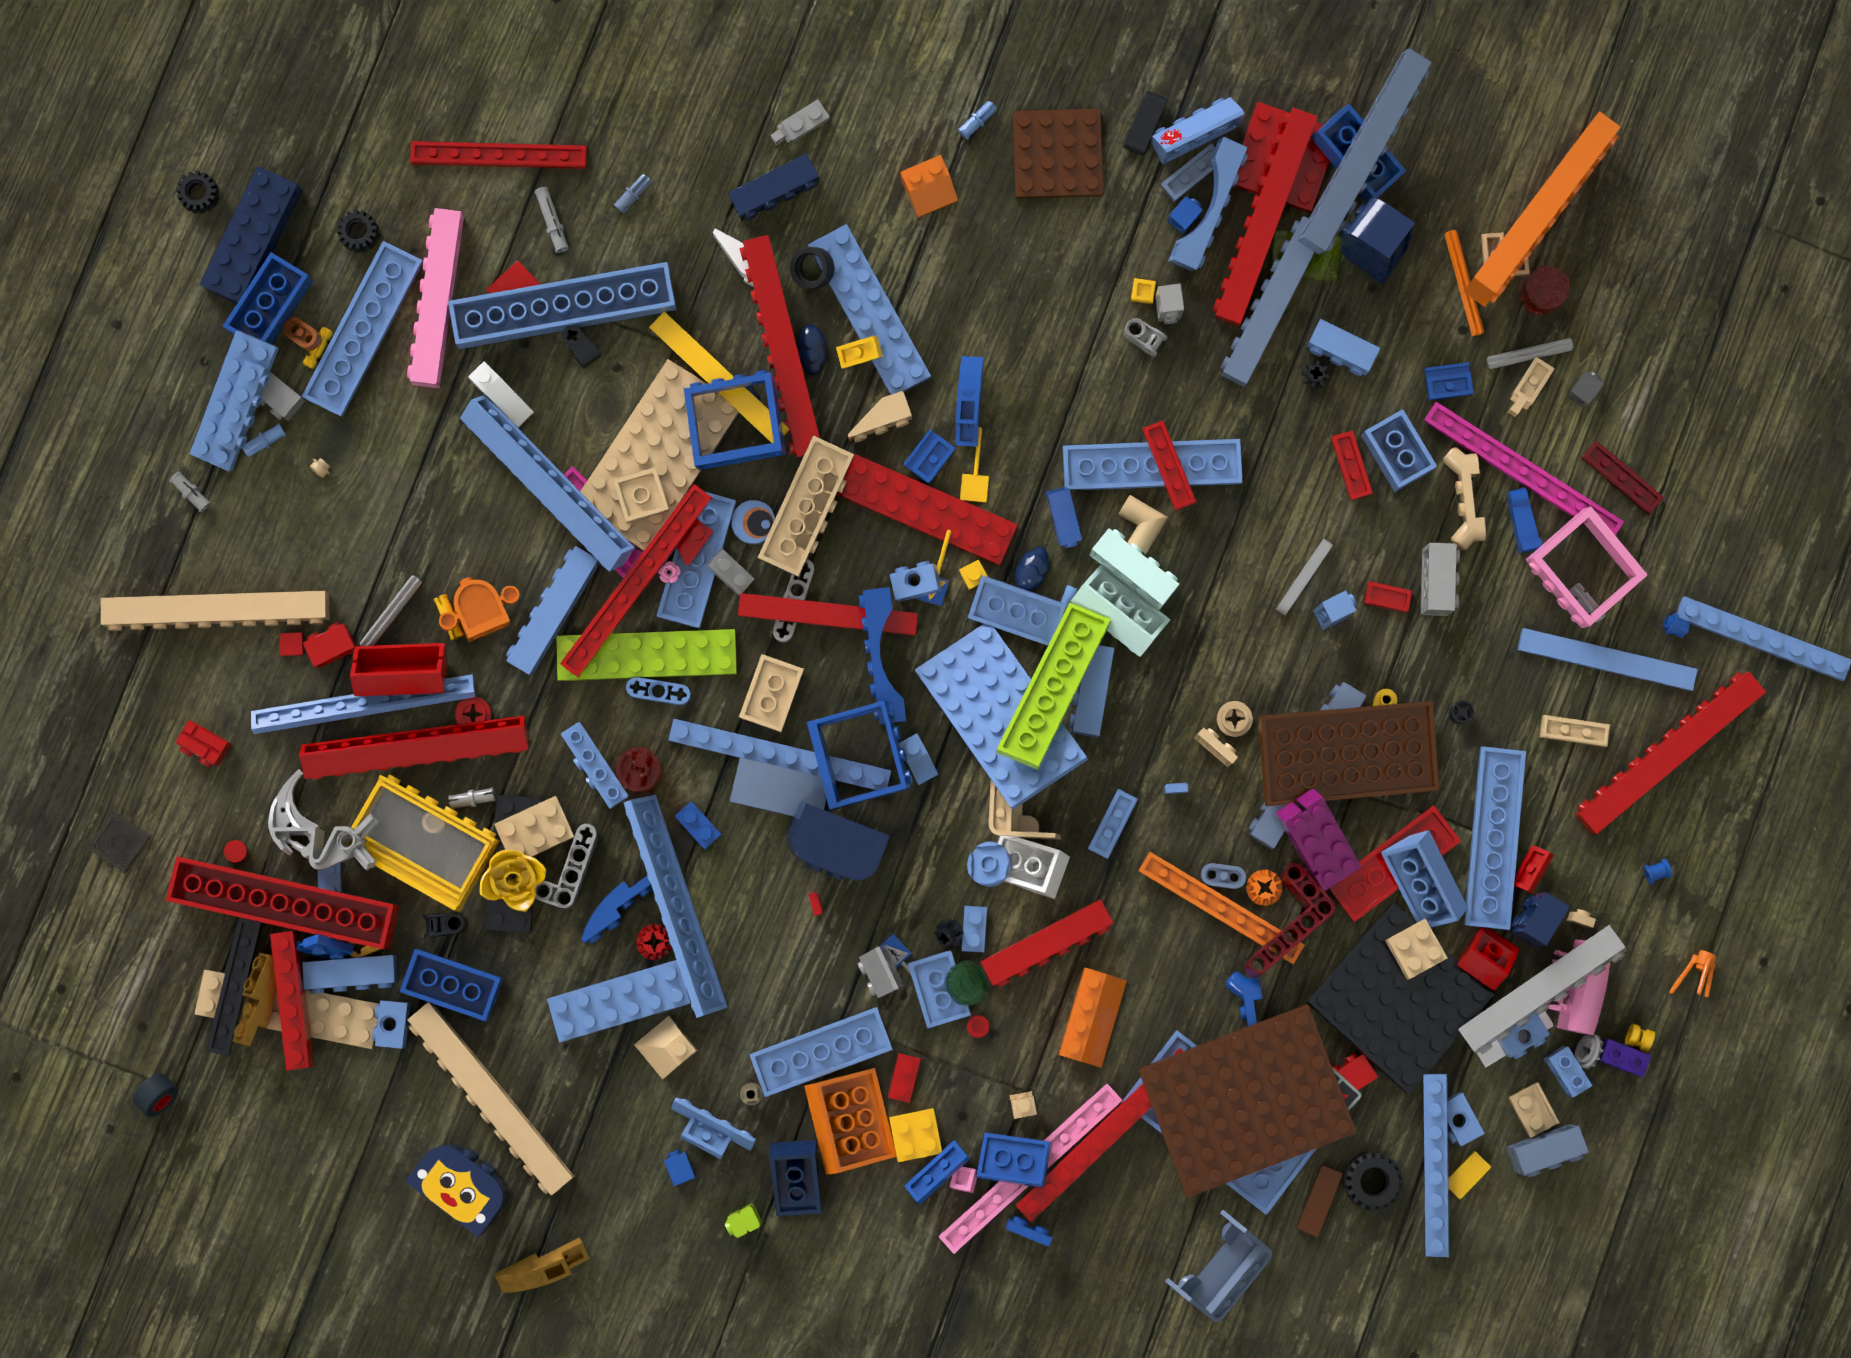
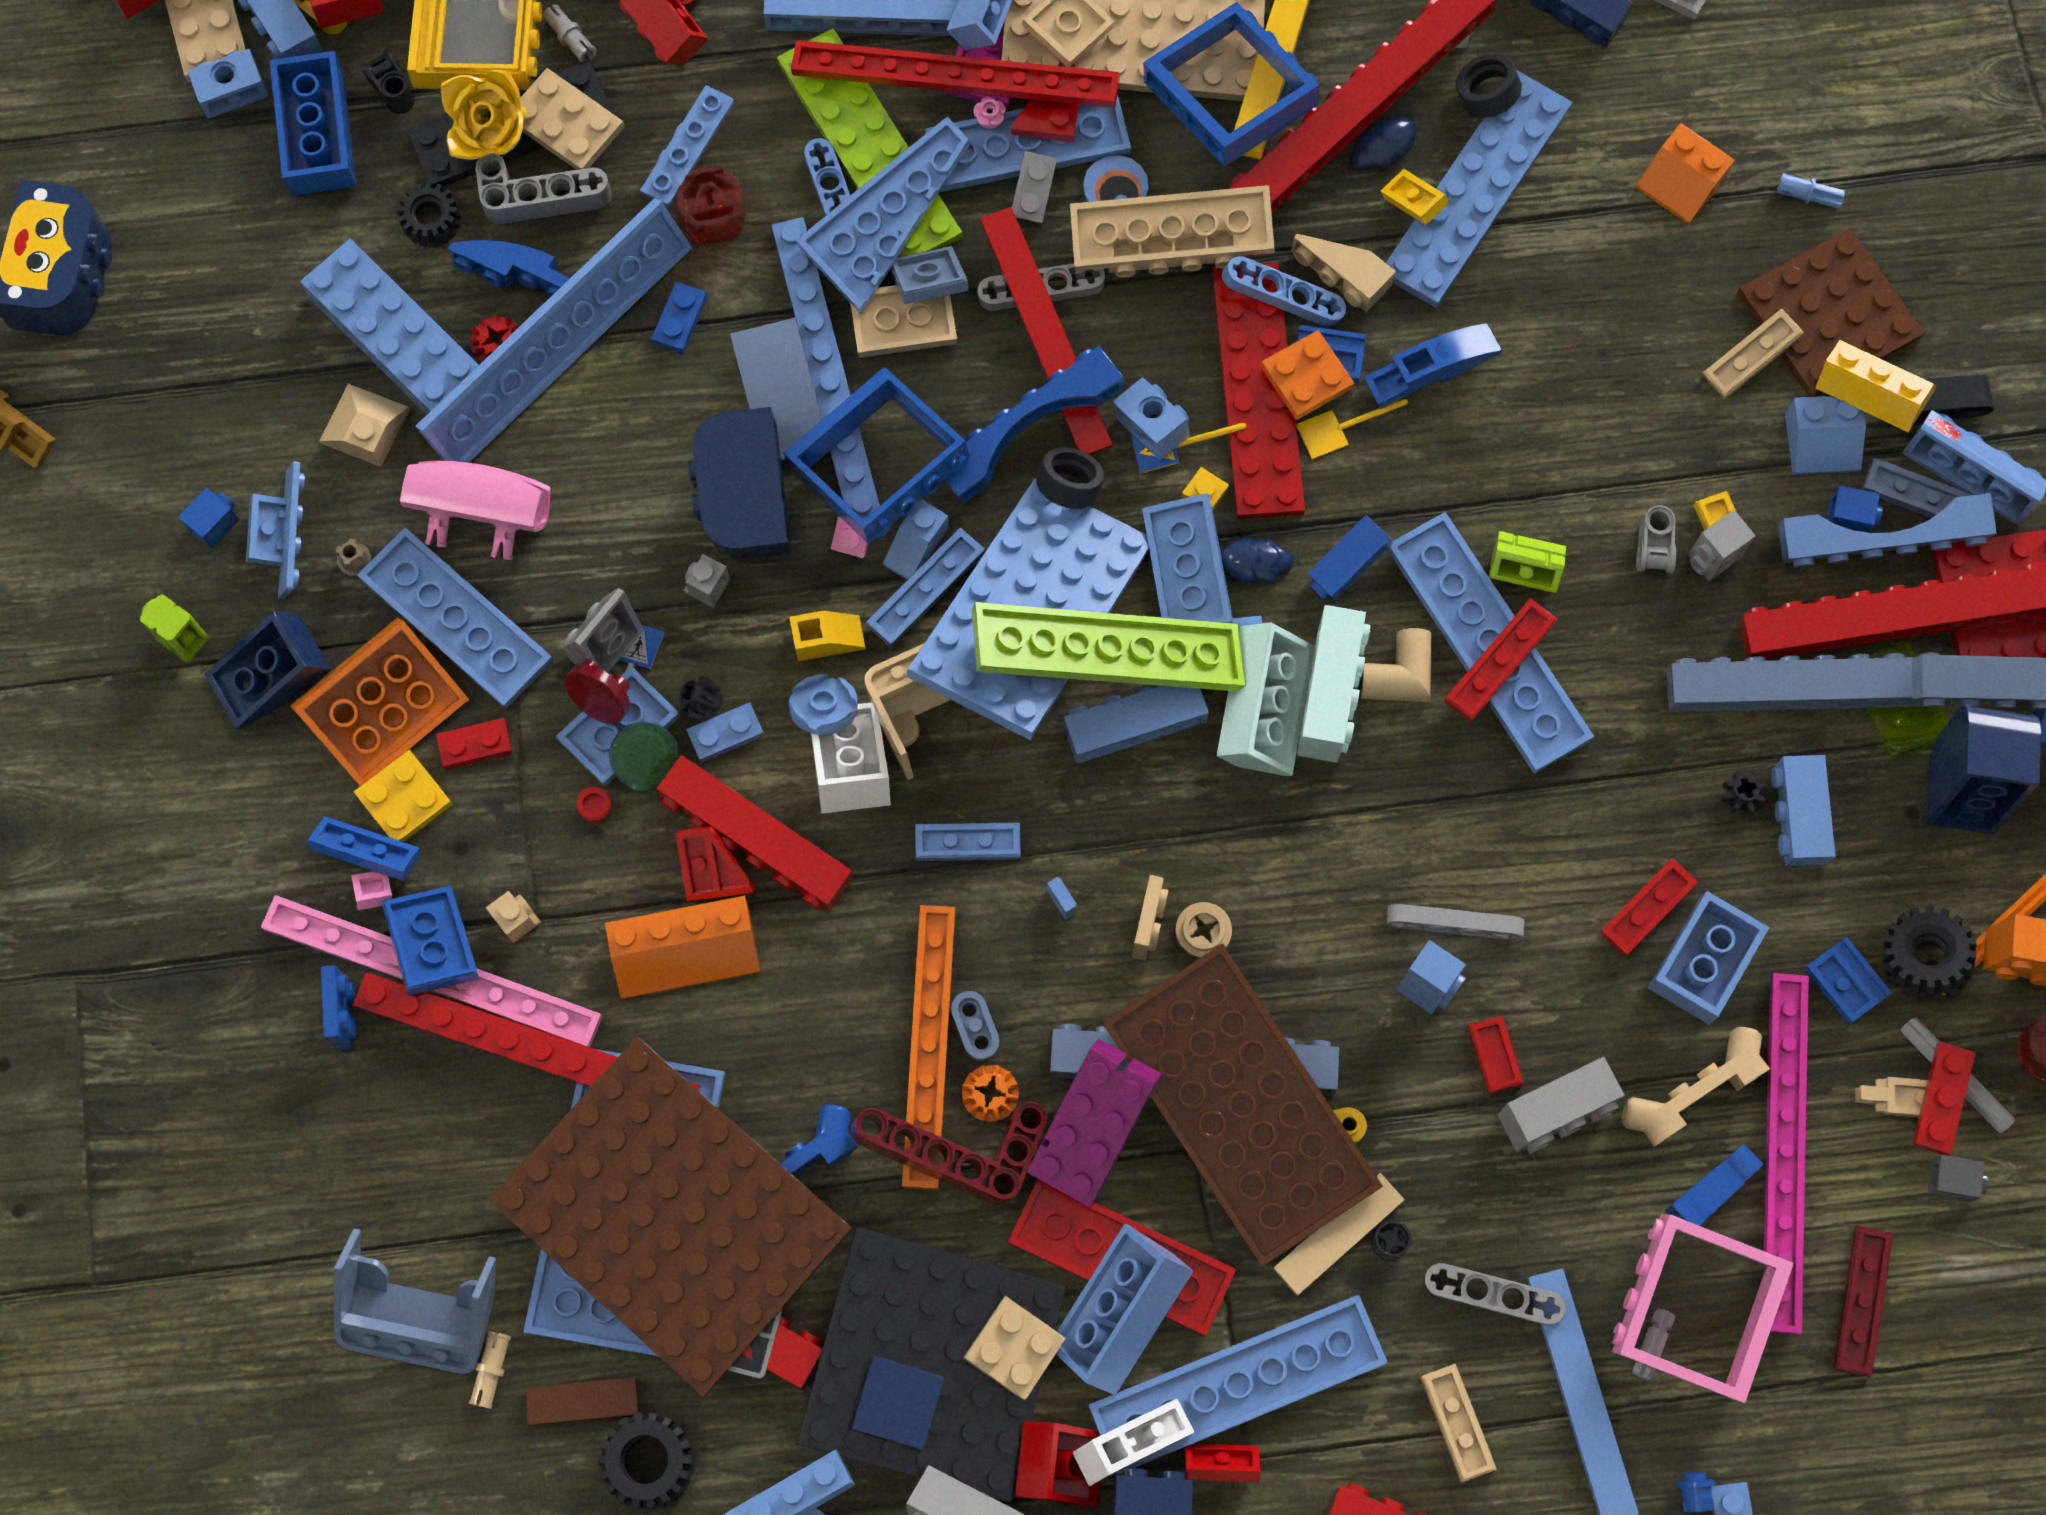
camera: 65 degrees right, 10 degrees down
tan brick [407,1002,575,1195] -> none
red tile [808,892,823,916] -> none
none -> black tyre [397,182,461,248]
none -> bright pink piece [400,461,550,560]
none -> tan pin [468,1331,511,1409]
none -> dark red tile [565,659,630,724]
none -> red wing [675,826,755,901]
none -> light grey brick [683,554,730,608]
none -> yellow slope [790,611,866,662]
none -> medium blue wing [796,117,970,314]
none -> bright pink plate [831,517,868,558]
none -> dark blue tile [851,1356,944,1450]
none -> medium blue plate [866,527,985,648]
none -> sand blue tile [890,246,969,304]
none -> black tyre [1036,448,1104,509]
none -> white slope [1072,1399,1194,1486]
none -> medium blue beam [1222,256,1346,327]
none -> orange plate [1261,330,1354,420]
none -> tan tile [1273,1173,1405,1296]
none -> light grey beam [1425,1263,1566,1325]
none -> lime brick [1489,531,1566,593]
none -> tan tile [1703,308,1804,400]
none -> medium blue slope [1785,396,1866,476]
none -> yellow slope [1815,340,1937,433]
none -> black tyre [1883,906,1977,1001]
none -> red plate [1912,1042,1976,1156]

